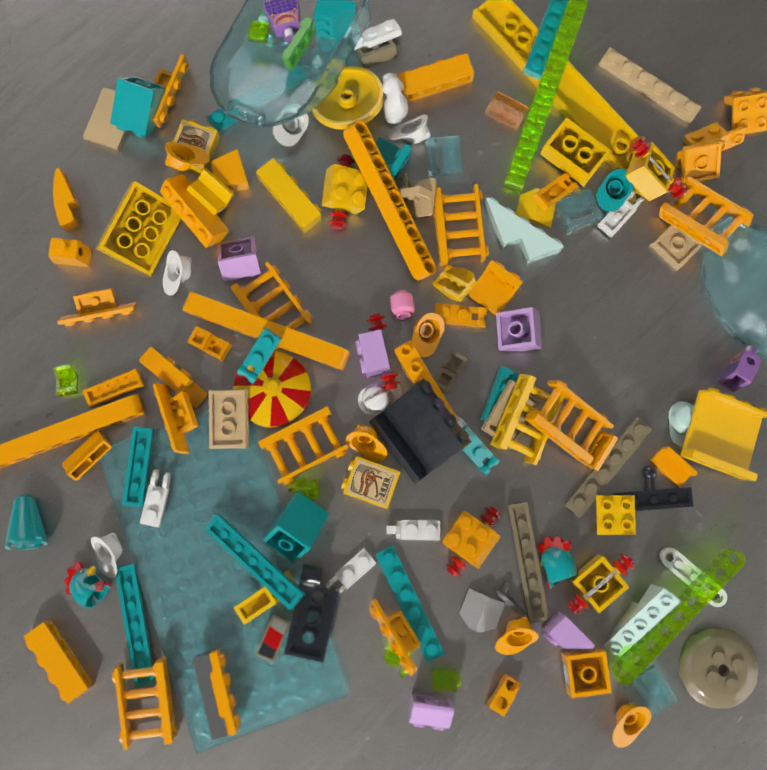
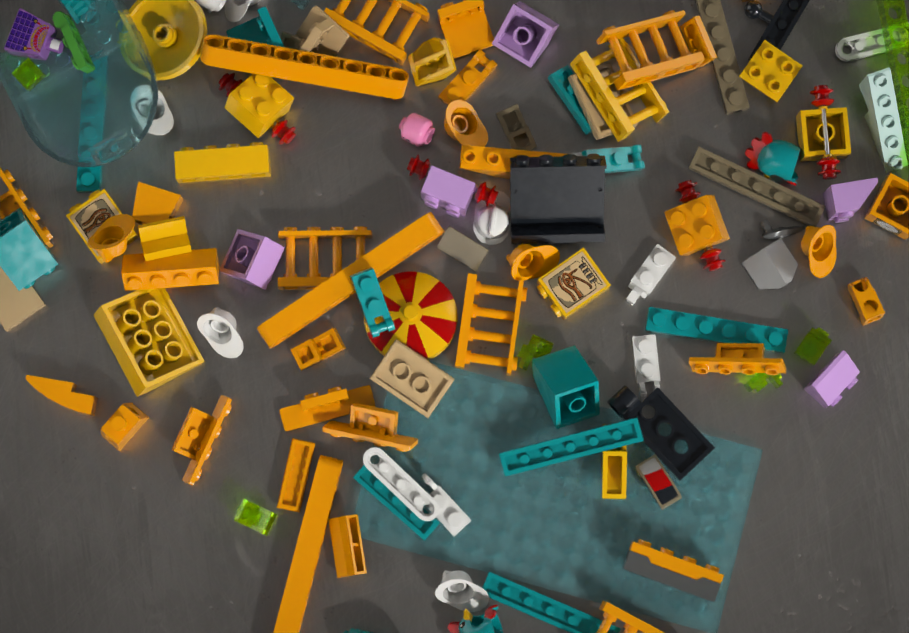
camera: 50 degrees left, 0 degrees up
none -> white plate [363,447,439,521]
none -> dark tan slope [437,226,489,272]

